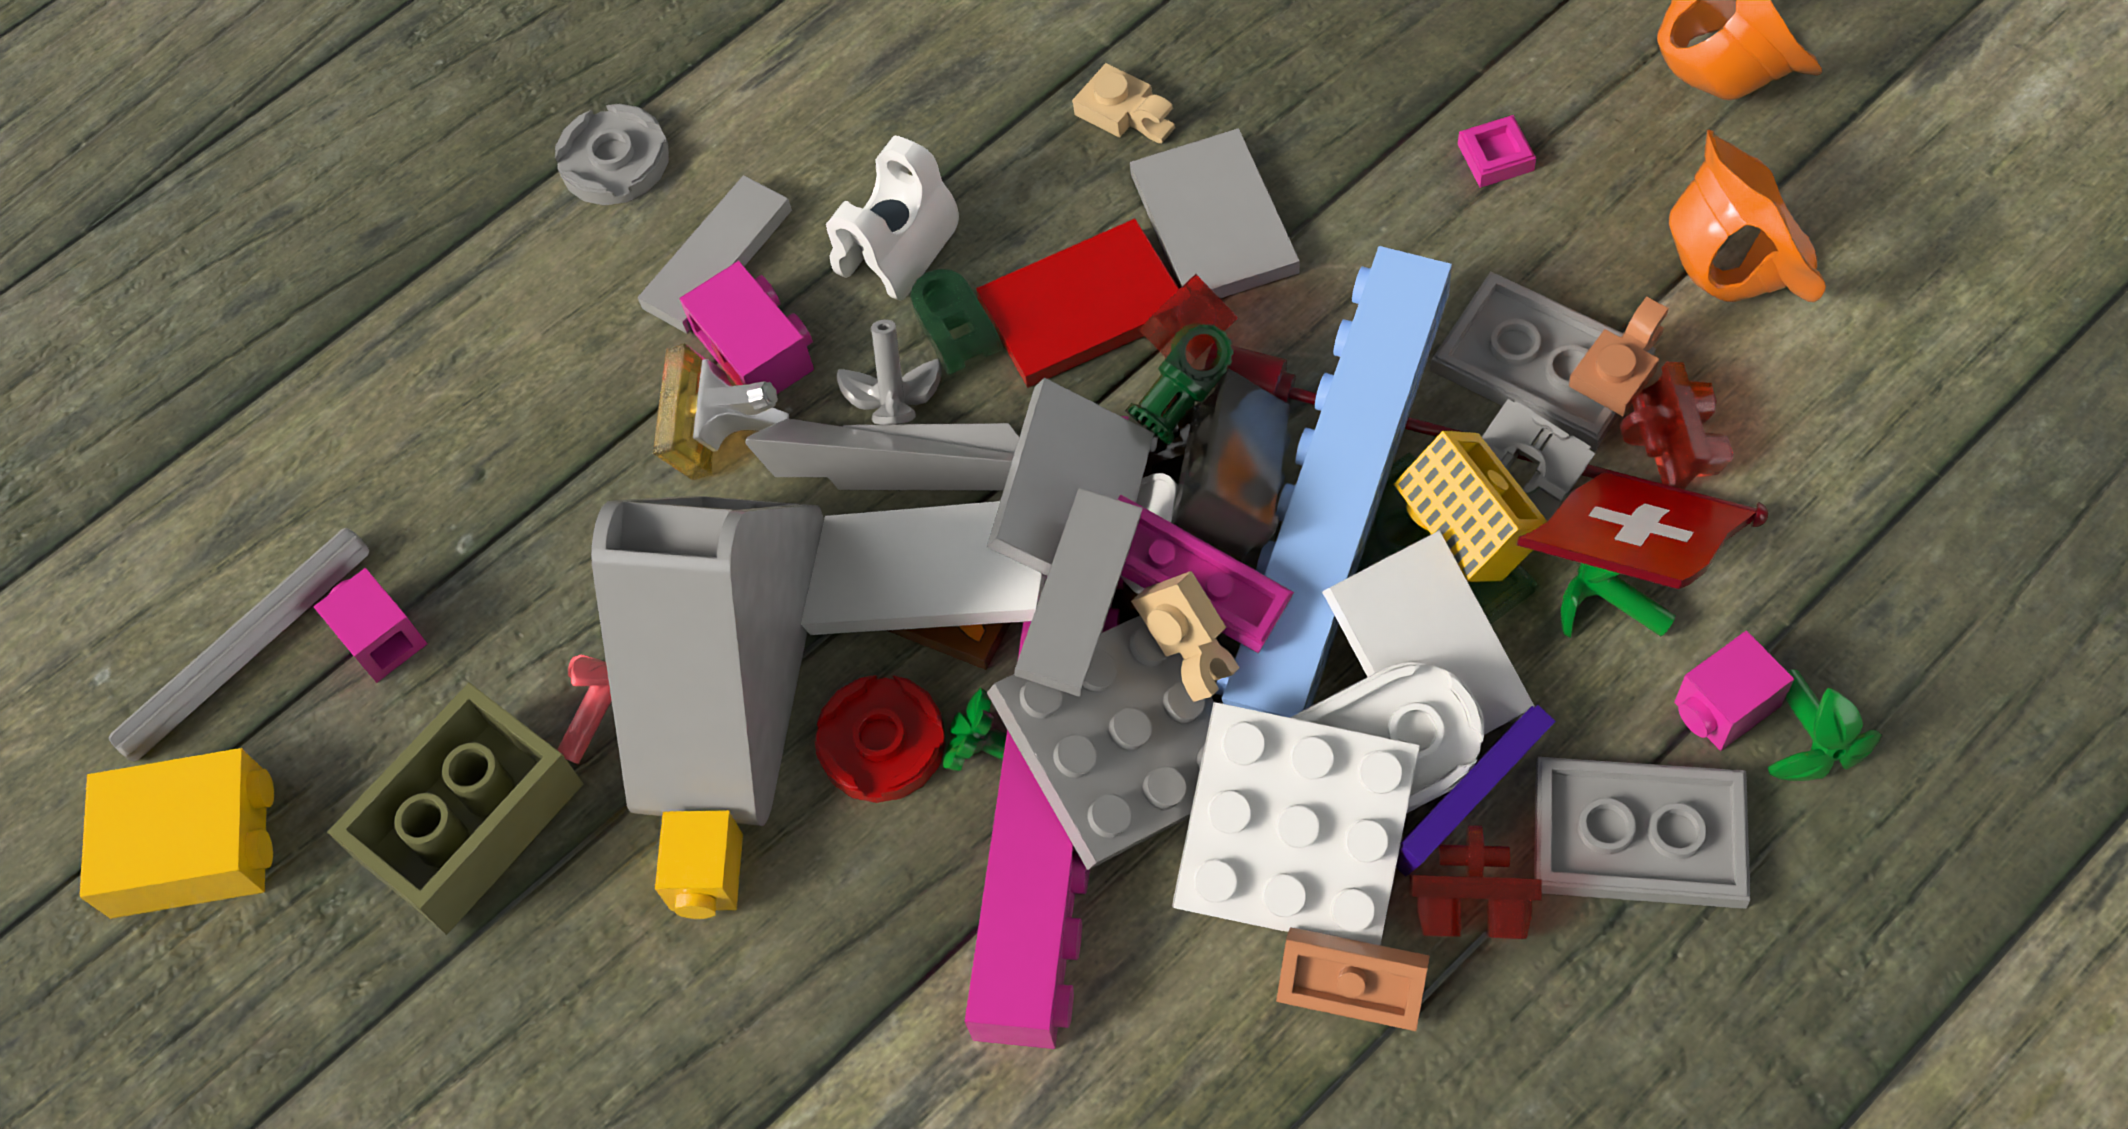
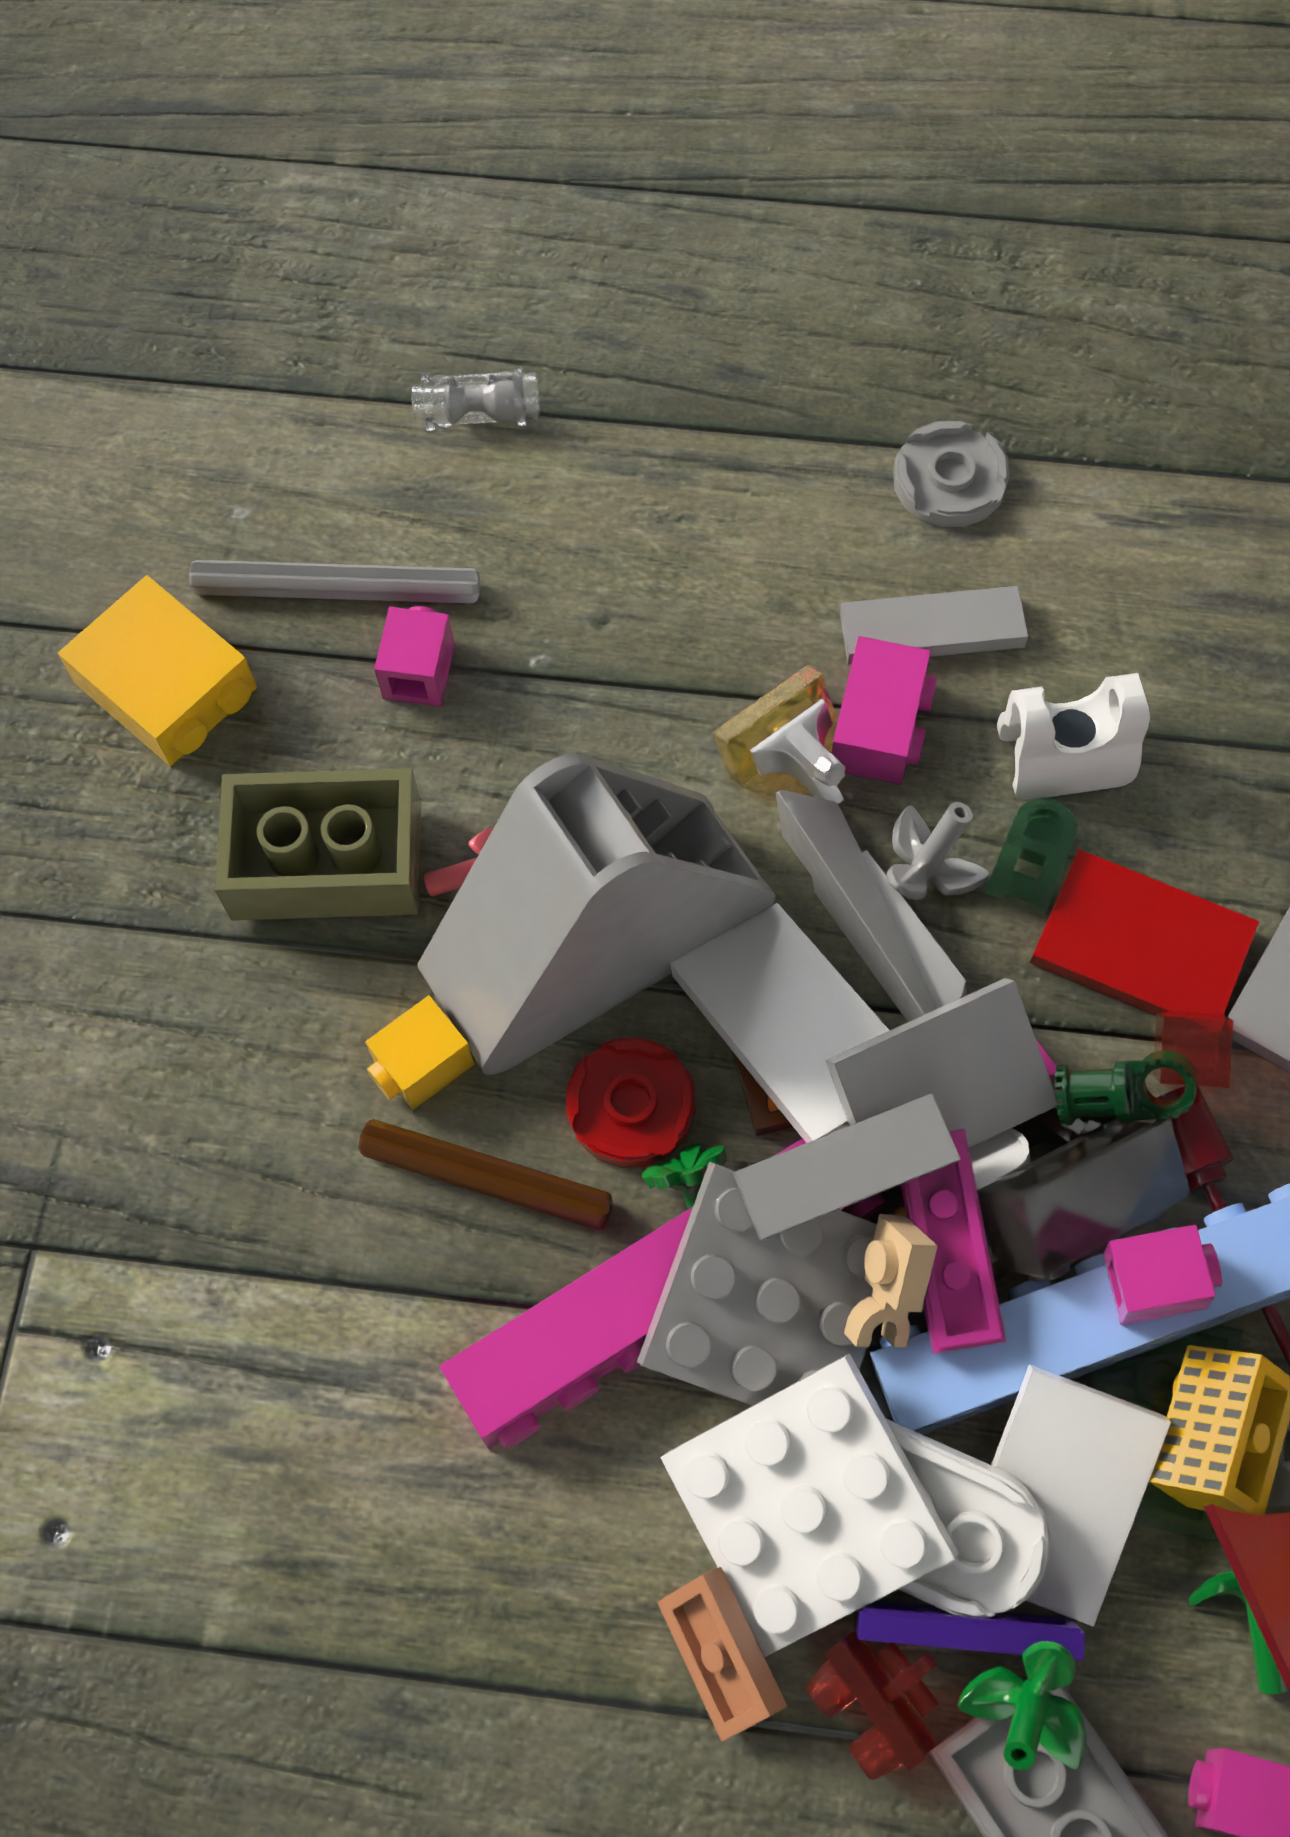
camera: 45 degrees right, 5 degrees up
none -> reddish brown axle [358,1119,613,1230]
none -> clear piece [411,367,540,431]
none -> green plant [958,1641,1086,1770]
none -> dark pink brick [1103,1225,1222,1325]

